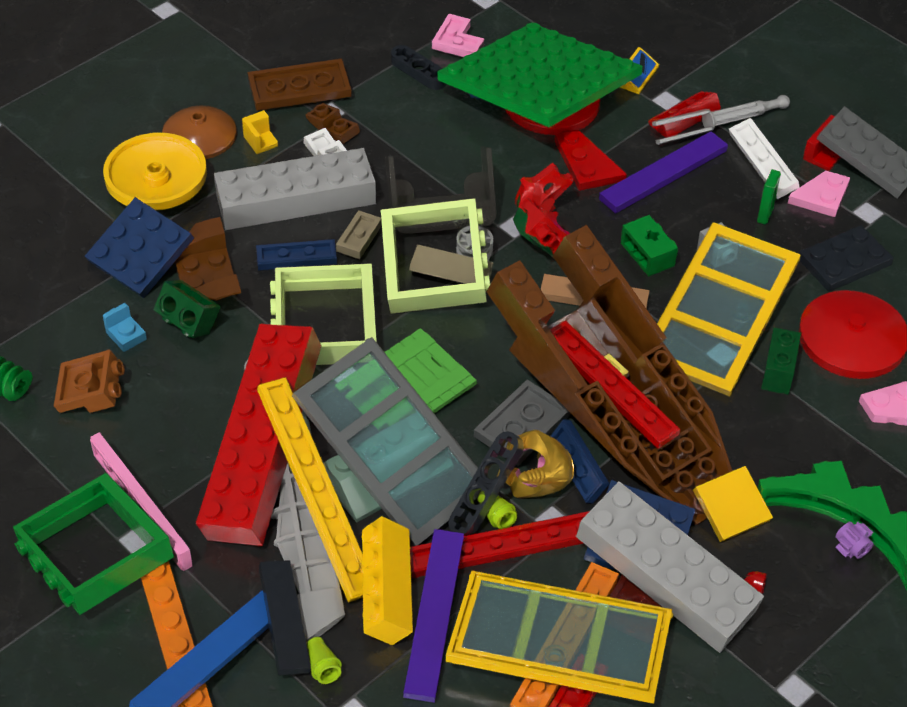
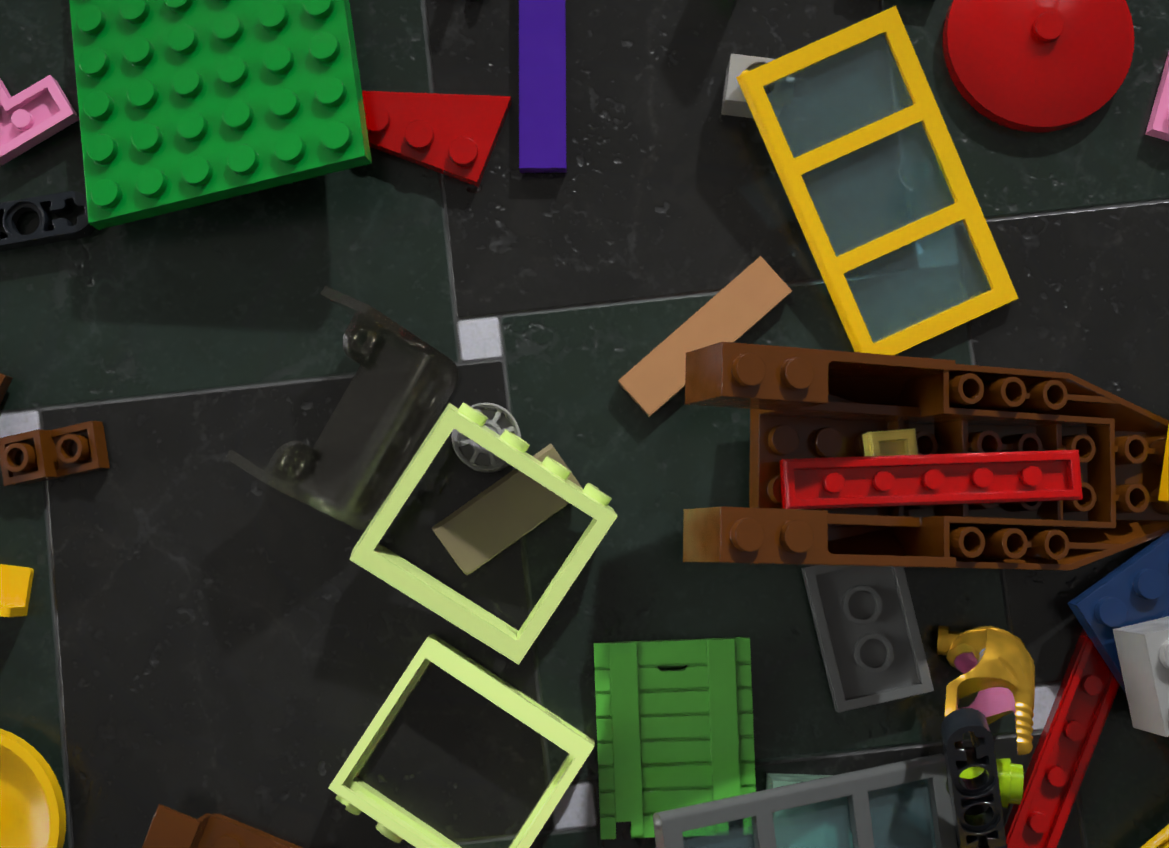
camera: 50 degrees left, 35 degrees up
light grey brick [214,148,376,230] -> none
dark blue tile [256,239,337,271] -> none
white slope [303,128,347,156] -> none
dark tan plate [336,210,382,259] -> none
red hips [513,163,574,257] -> none
dark blue tile [550,419,609,503] -> none
green brick [621,215,678,277] -> none
dark green brick [761,327,801,395] -> none

